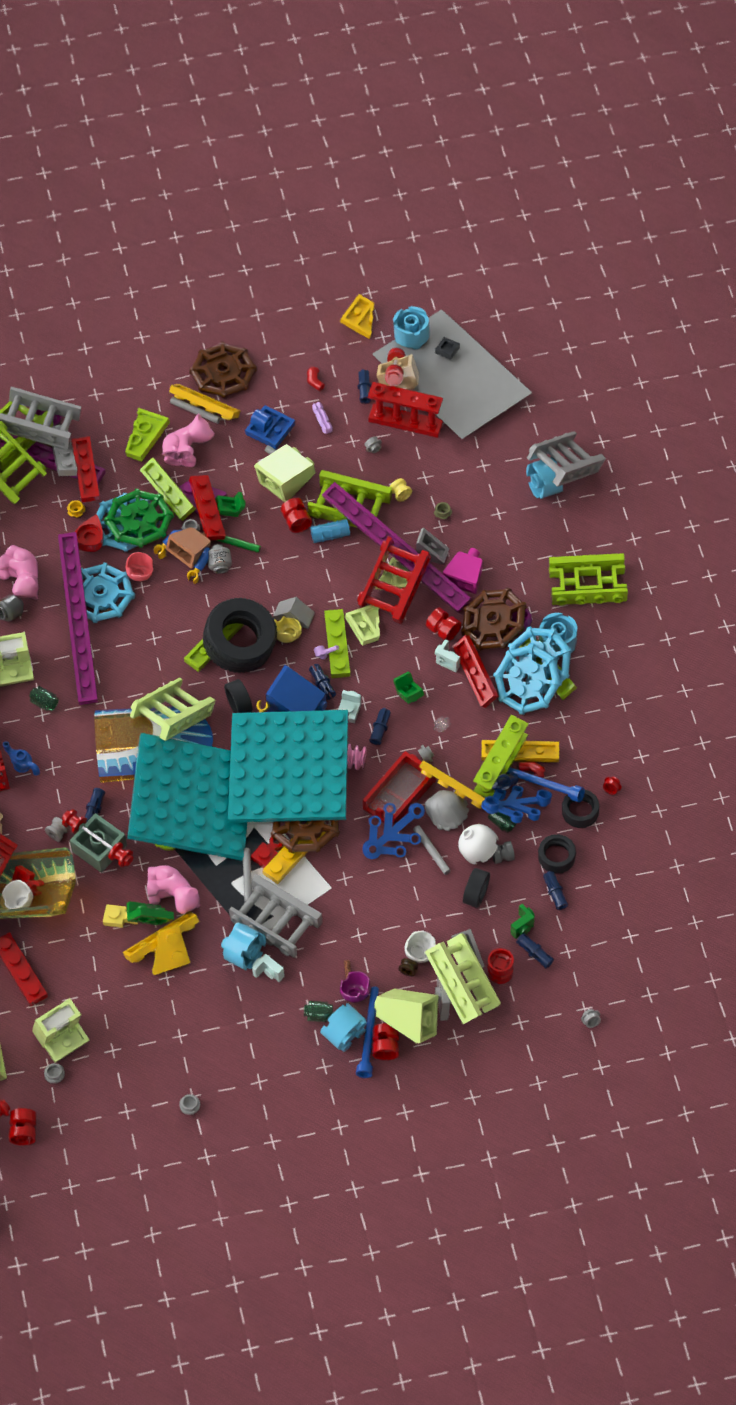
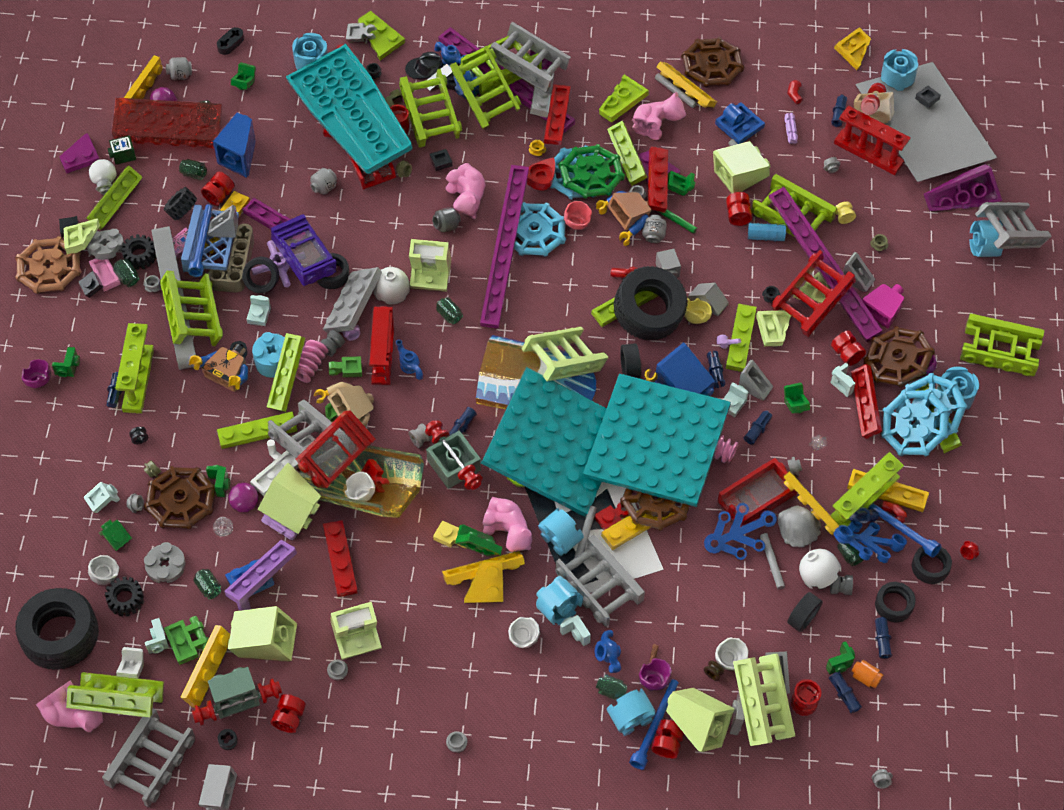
camera: 15 degrees right, 0 degrees up
none -> white hair [508,617,540,648]
none -> medium azure brick [538,508,584,556]
none -> blue piece [595,630,621,673]
none -> red arm [611,266,637,278]
none -> light grey brick [656,249,681,277]
none -> light grey slope [739,360,773,400]
none -> black plate [762,286,780,303]
none -> orange brick [851,660,884,689]
none -> magenta wedge [923,164,1002,211]

